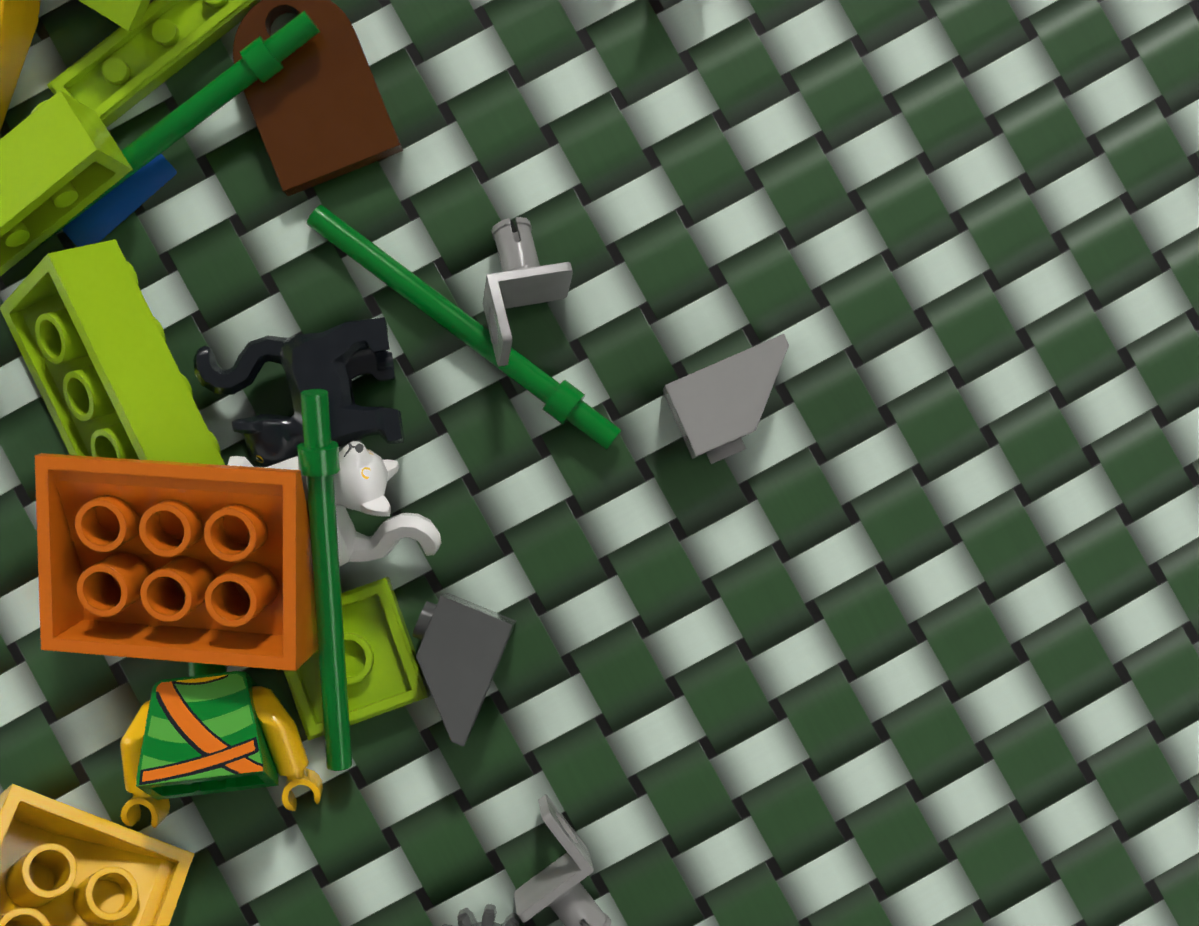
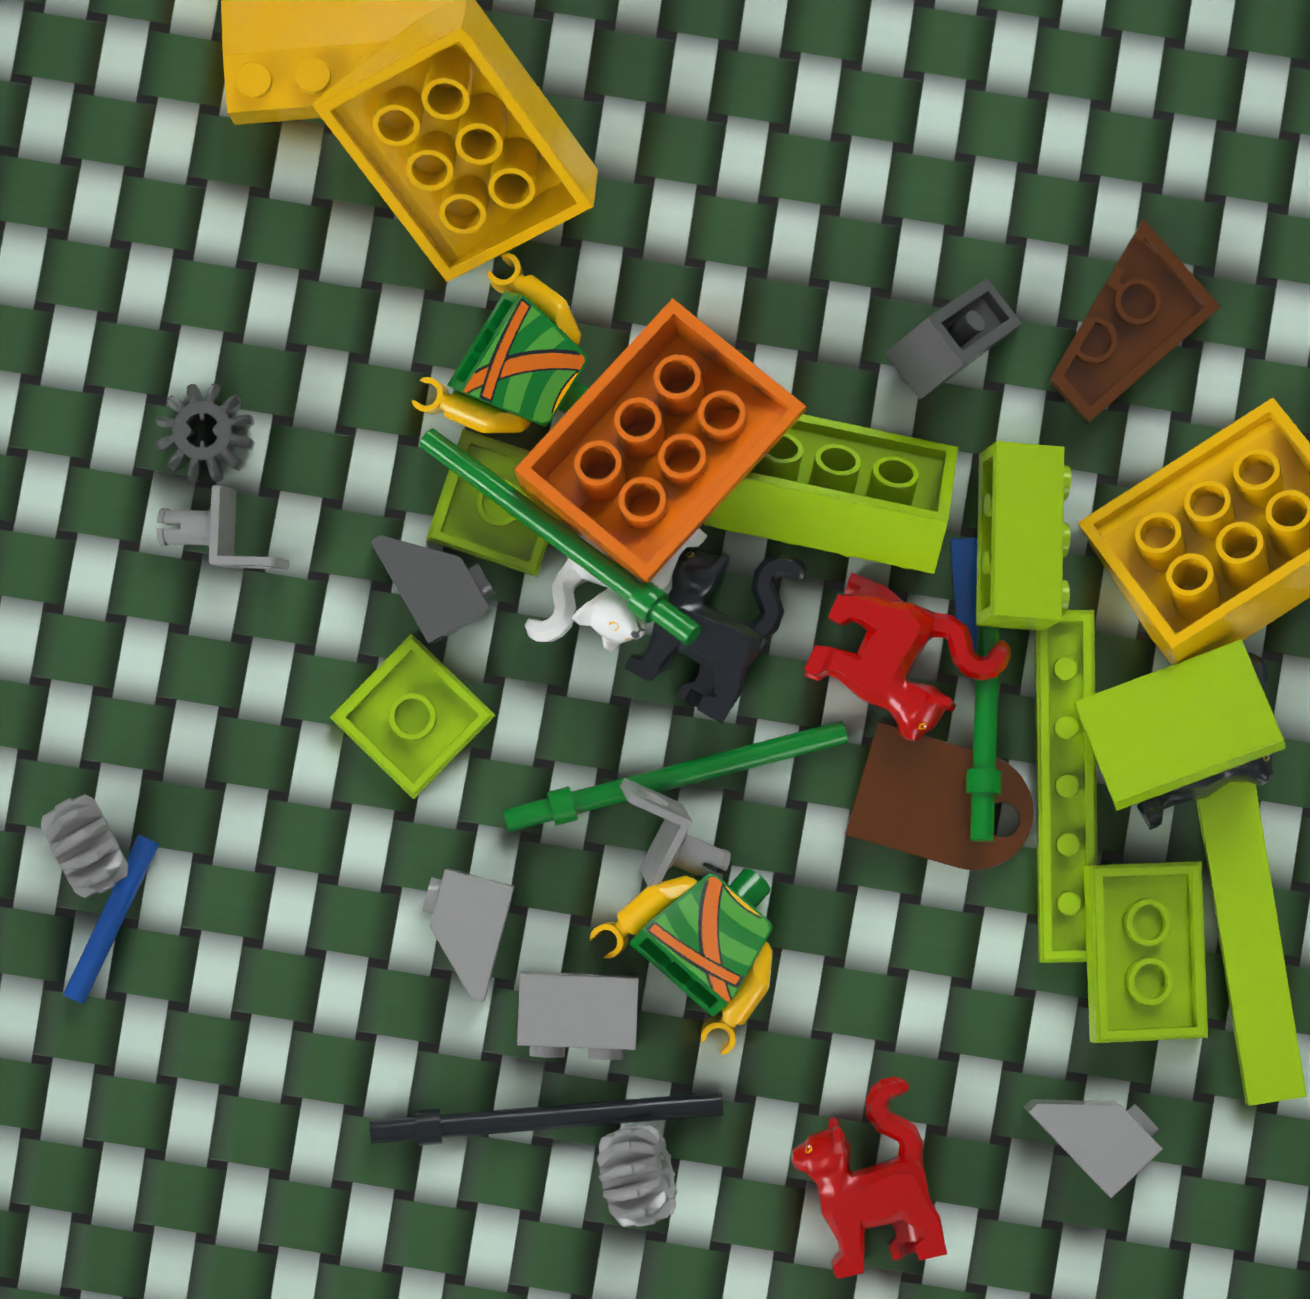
camera: 125 degrees right, 0 degrees up
none -> light grey gear [41,794,128,898]
none -> blue bar [63,834,160,1004]
none -> lime tile [329,634,496,799]
none -> black bar [370,1092,723,1146]
none -> light grey brick [517,971,638,1060]
none -> torso [590,868,773,1055]
none -> light grey gear [597,1124,677,1227]
none -> red animal [804,573,1011,742]

